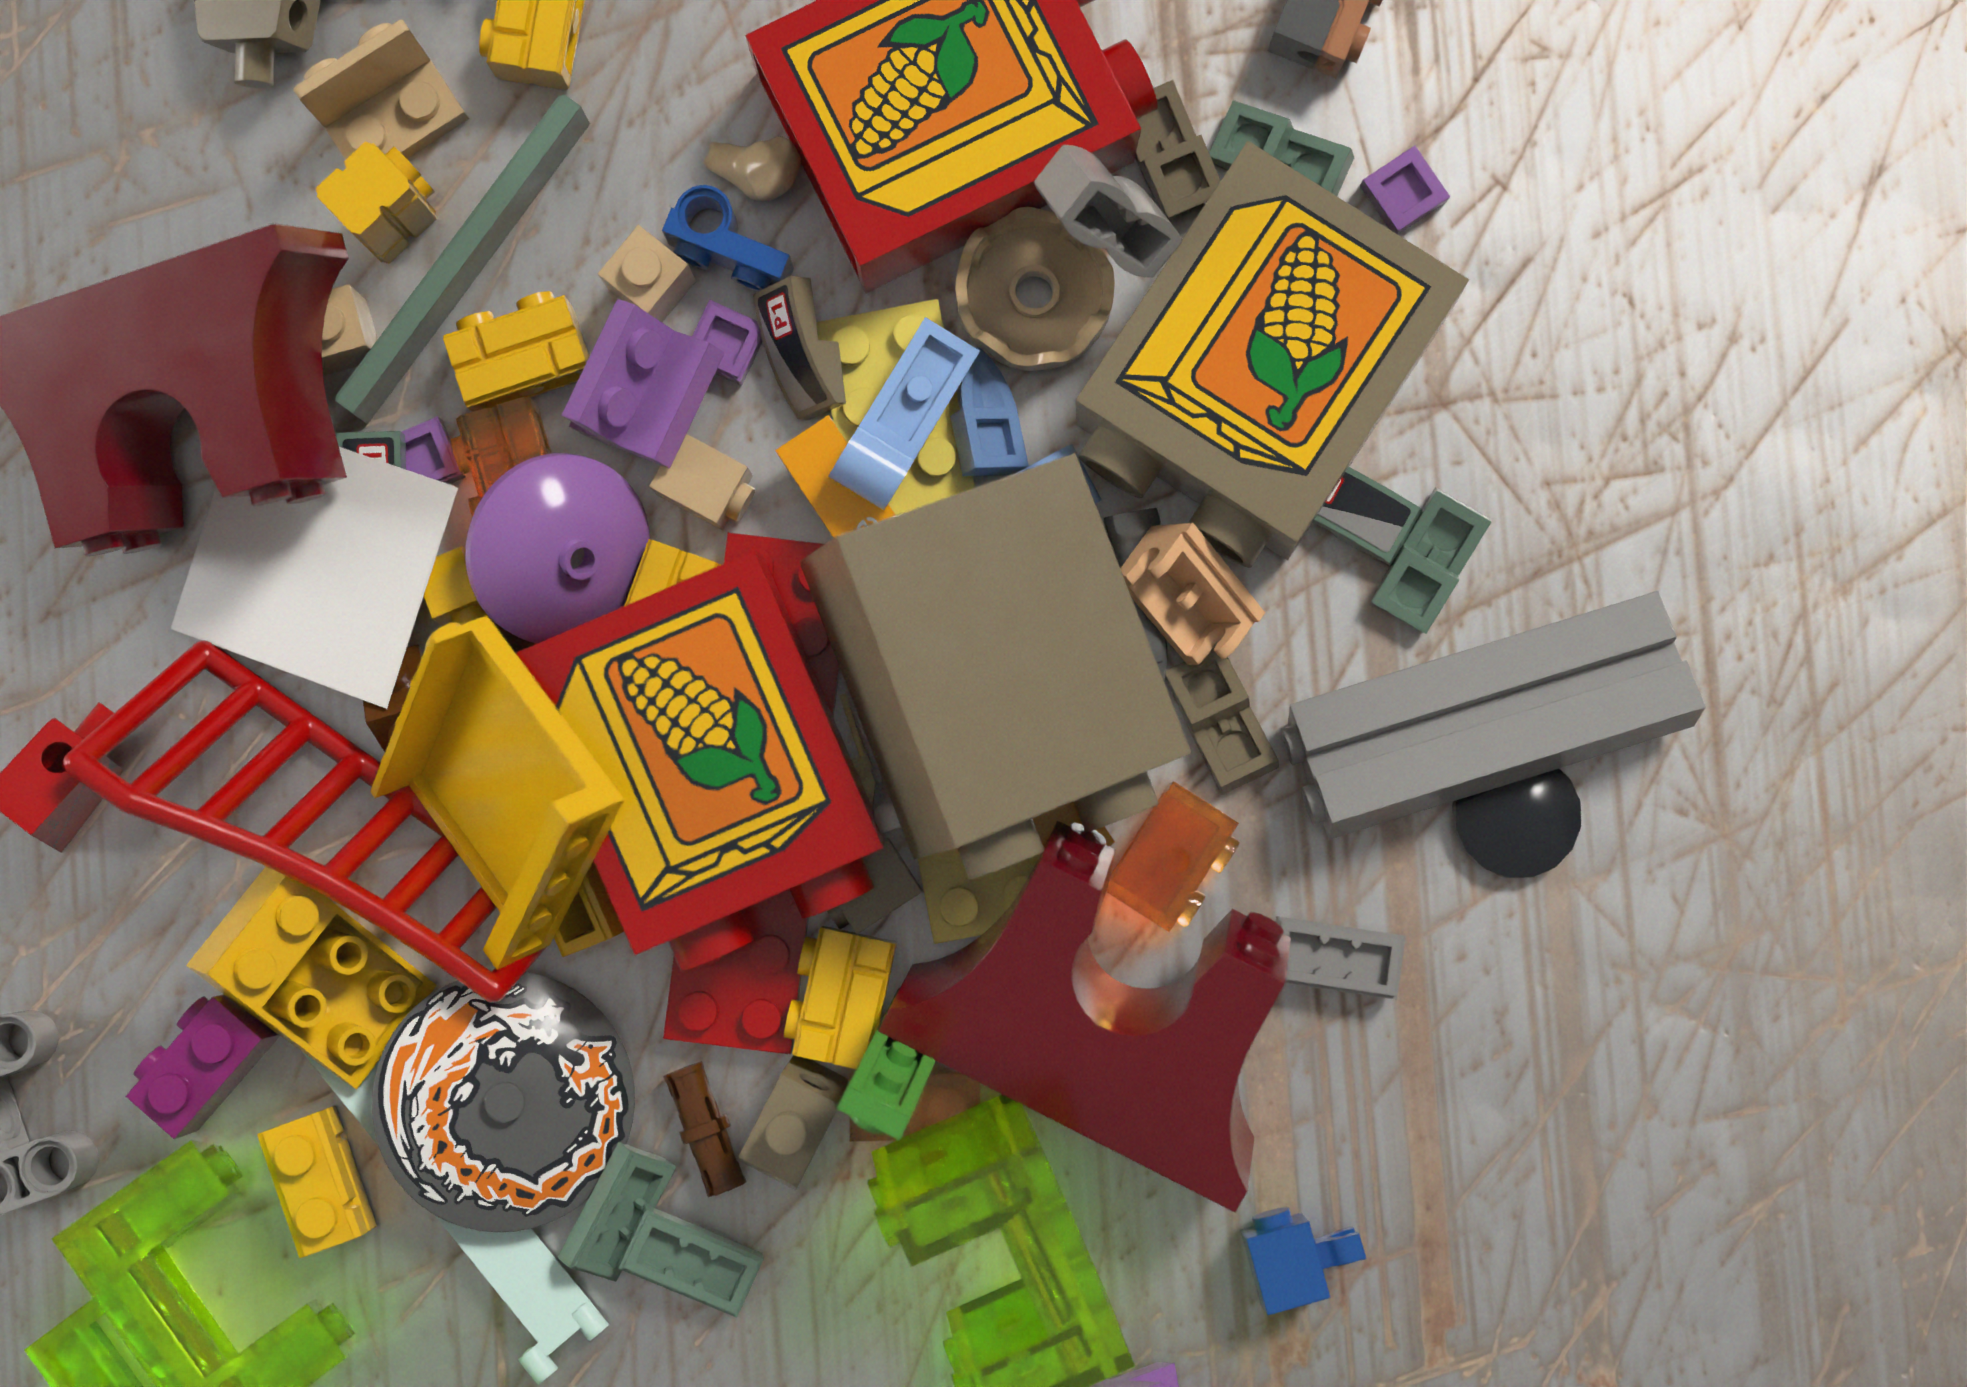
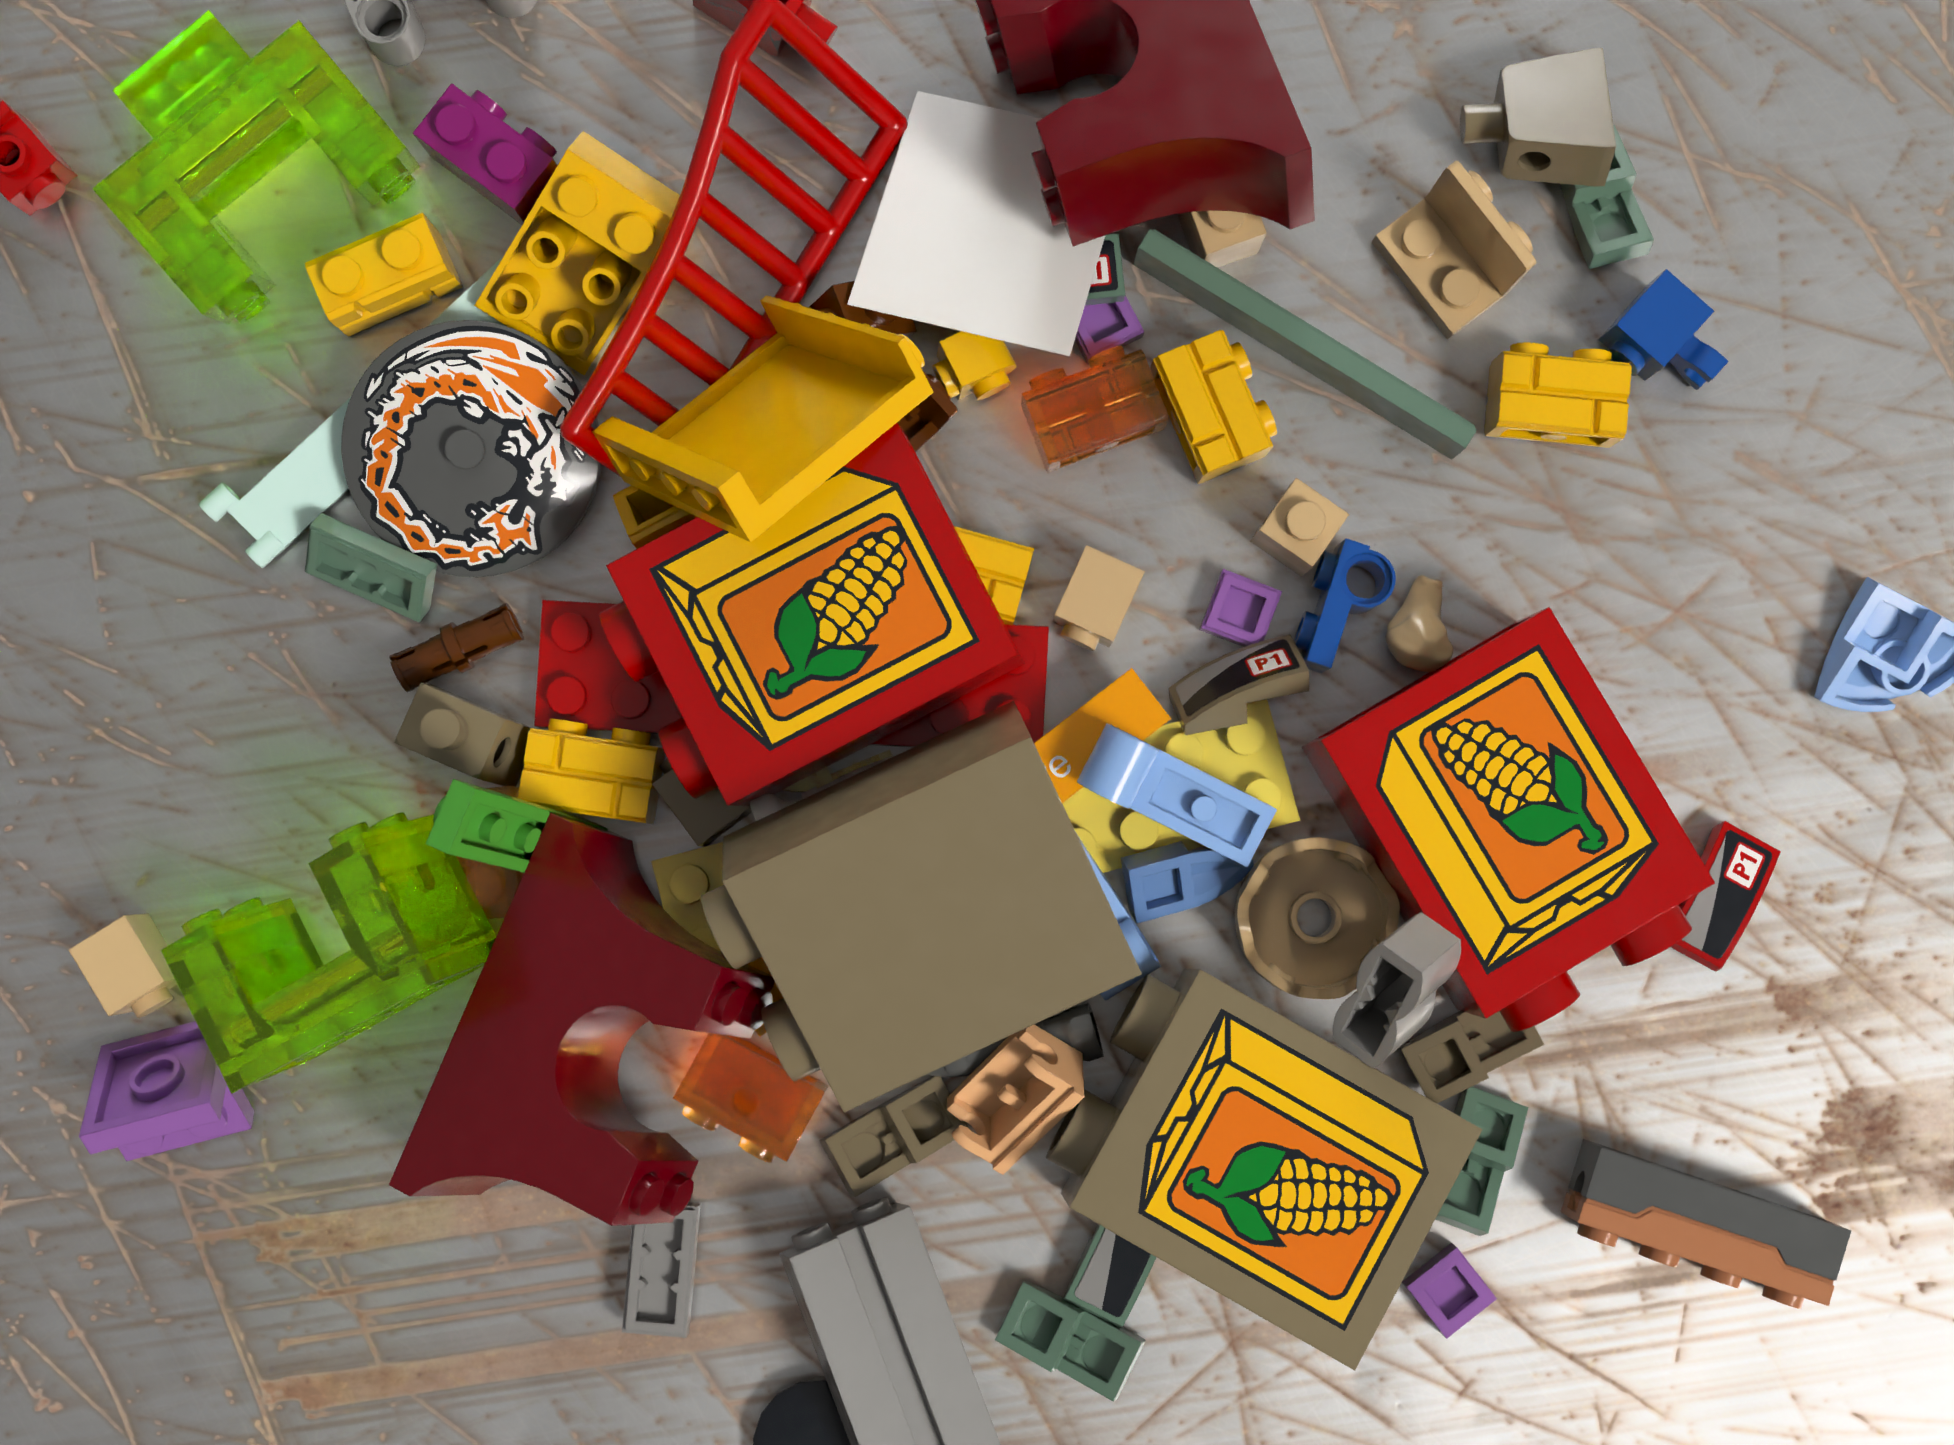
camera: 85 degrees right, 0 degrees up
yellow brick [315,141,437,264] -> none
medium lavender dish [465,453,650,643] -> none
medium lavender bracket [561,299,725,468] -> none
sand green plate [618,1204,764,1318] -> none
blue brick [1240,1207,1366,1315] -> none

